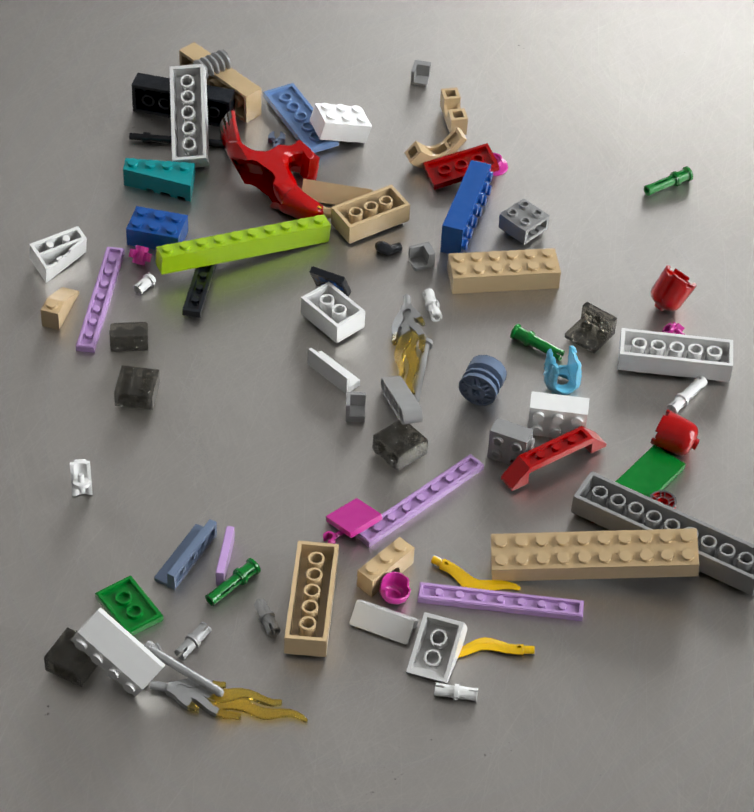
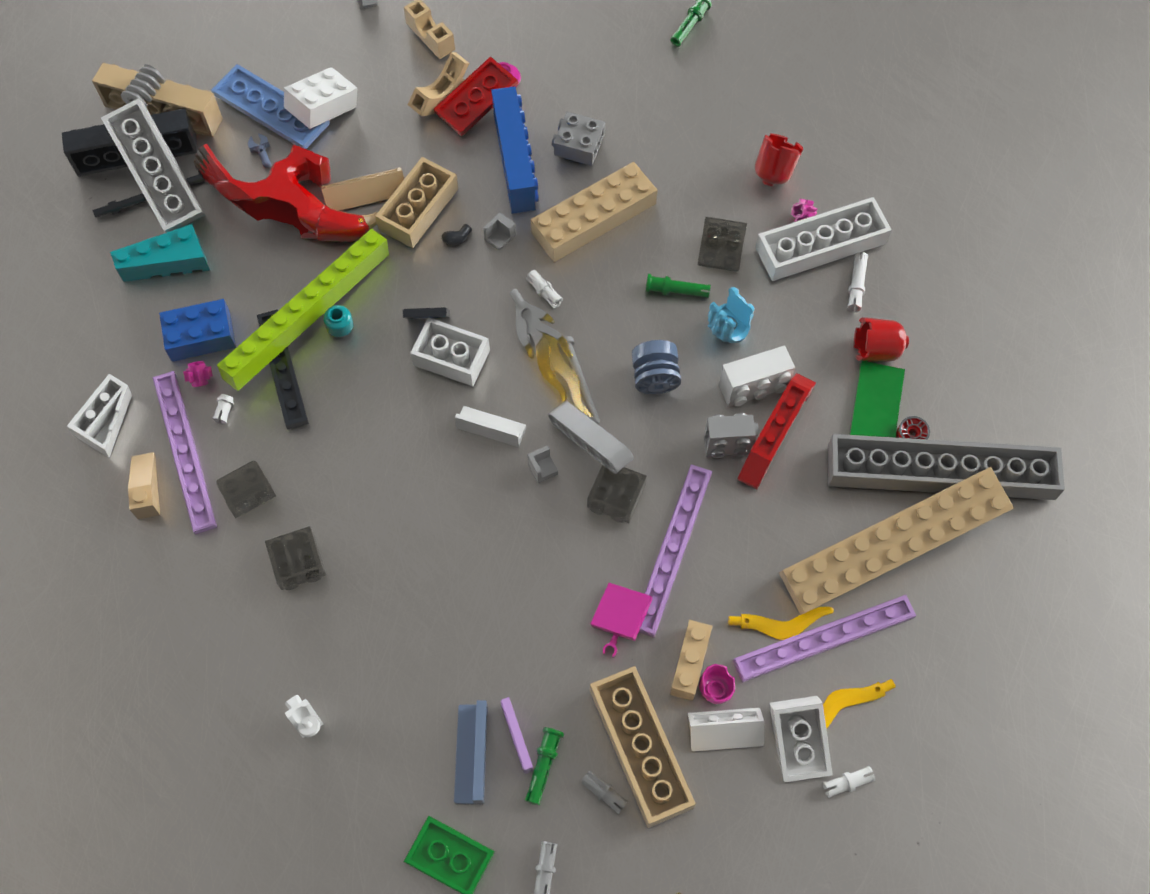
camera: 25 degrees left, 20 degrees up
none -> teal head [324,305,353,337]

